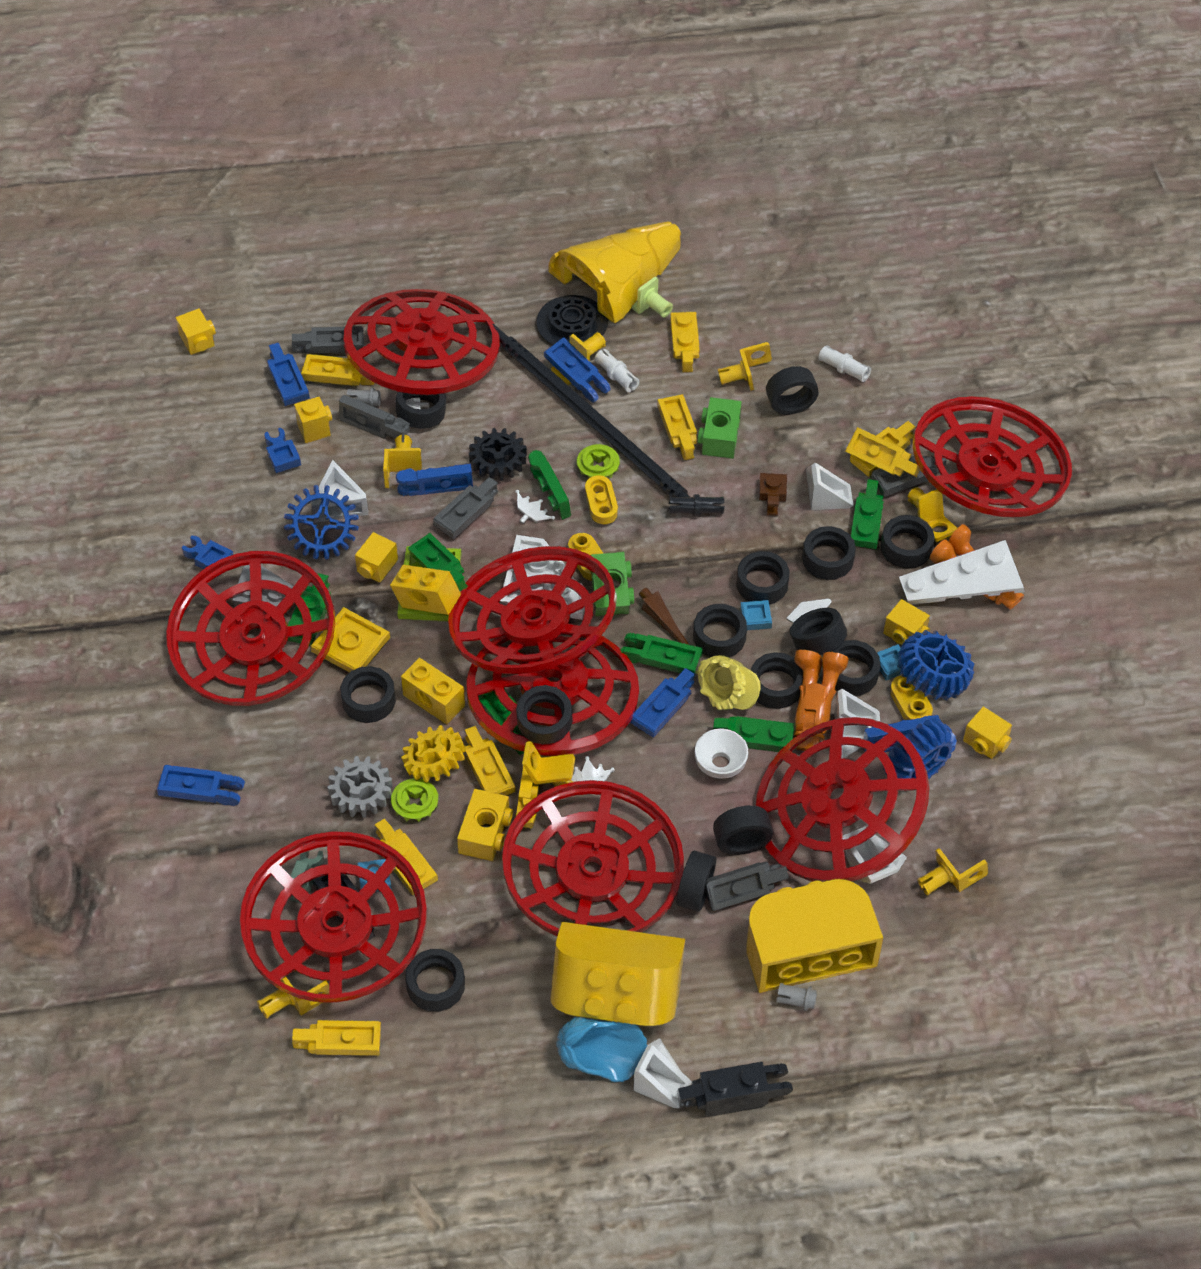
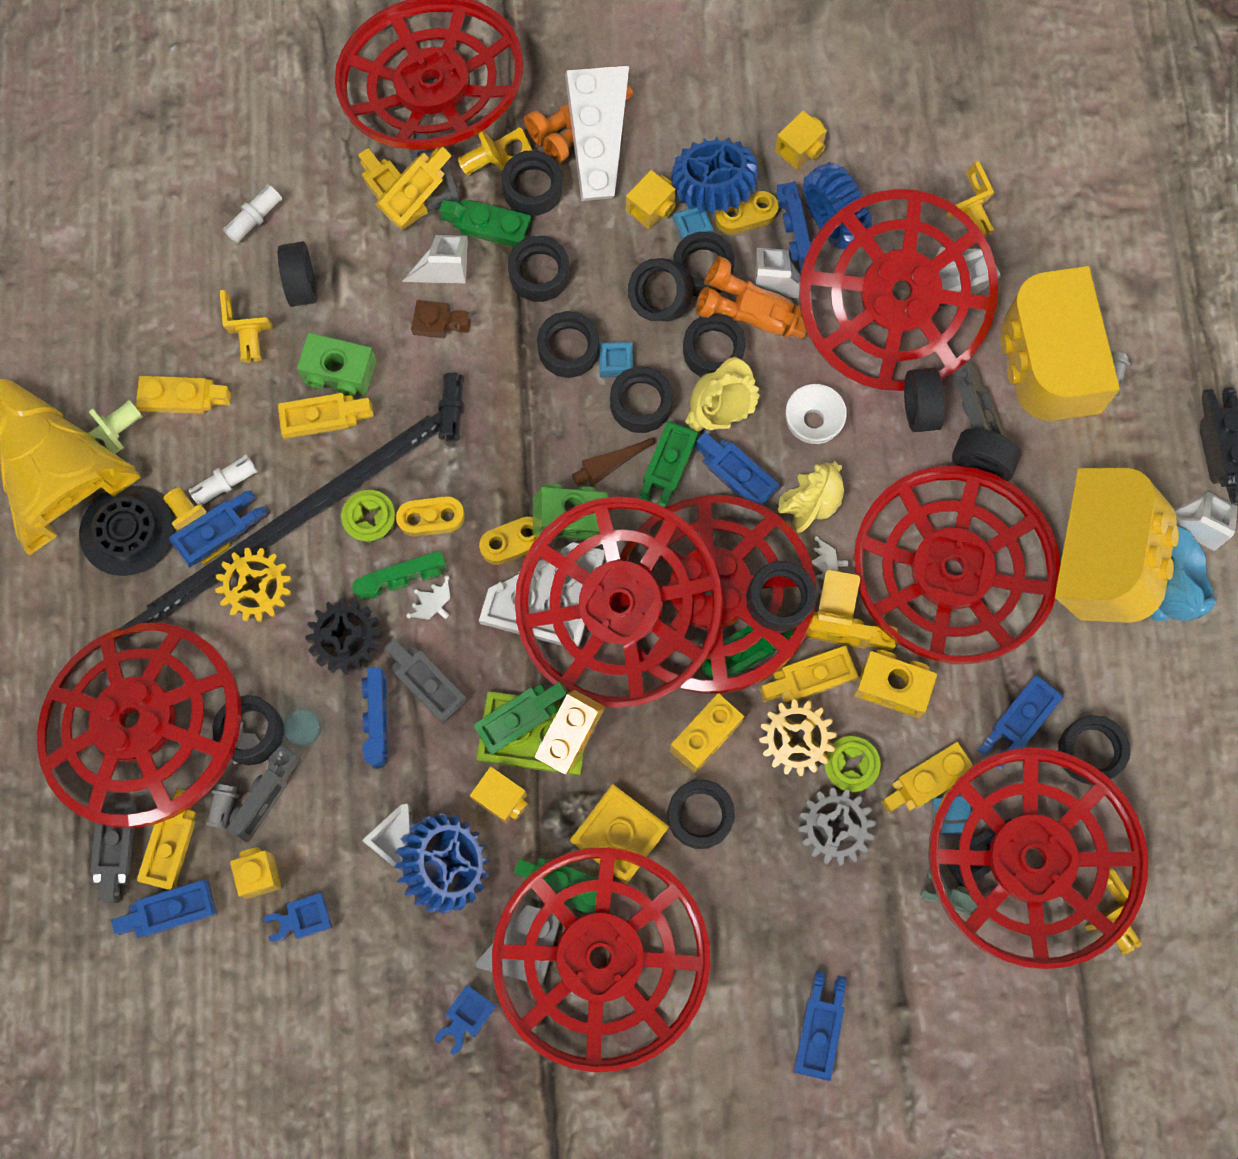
camera: 85 degrees left, 20 degrees up
yellow brick [175,308,216,355] -> none
yellow hinge [292,1020,381,1056] -> none
yellow bracket [383,435,422,488] -> none
green hinge [713,716,794,752] -> none
white sticker [787,599,831,622] -> none
none -> yellow gear [215,548,292,622]
none -> clear light blue tile [284,710,321,746]
none -> light yellow hair [777,461,844,534]
none -> blue hinge [977,674,1064,770]

